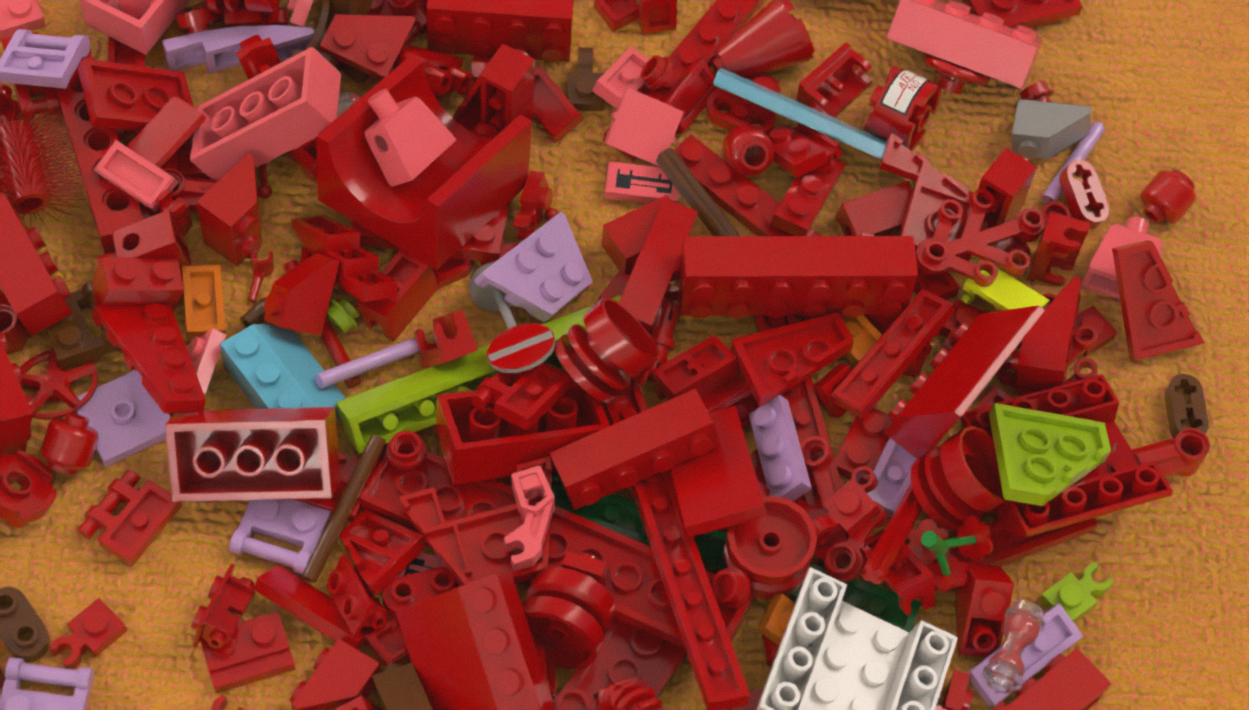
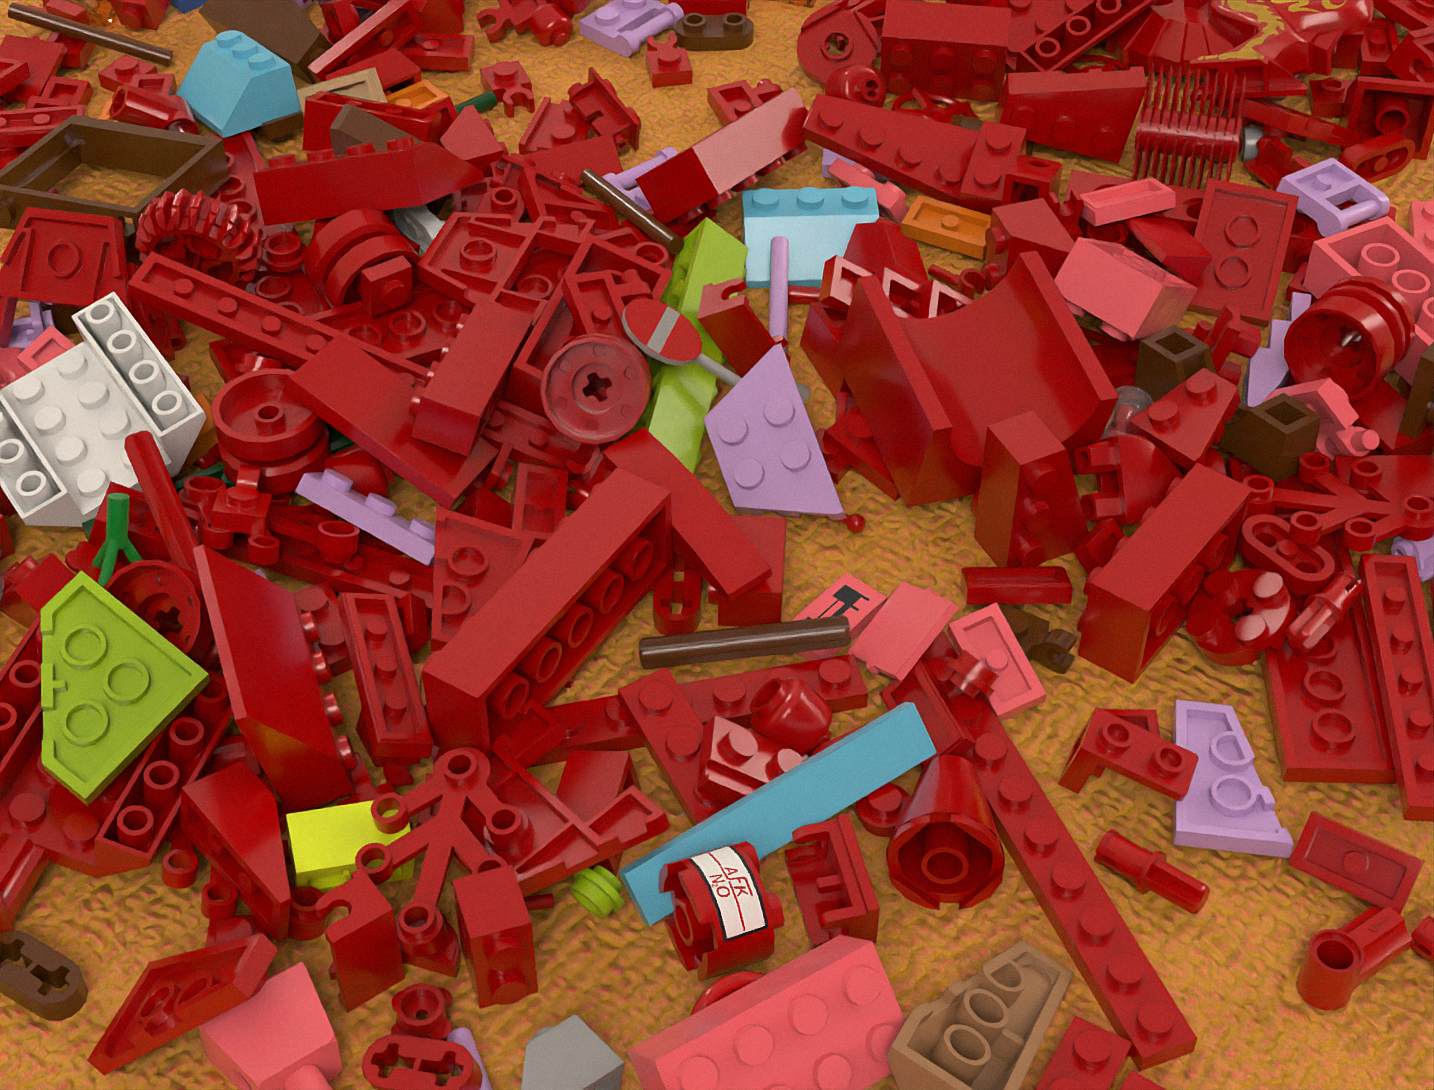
camera: 130 degrees right, 15 degrees down
coral torso [365,89,456,187] -> none
coral piece [504,466,555,572] -> none
red plate [513,171,553,240] -> none

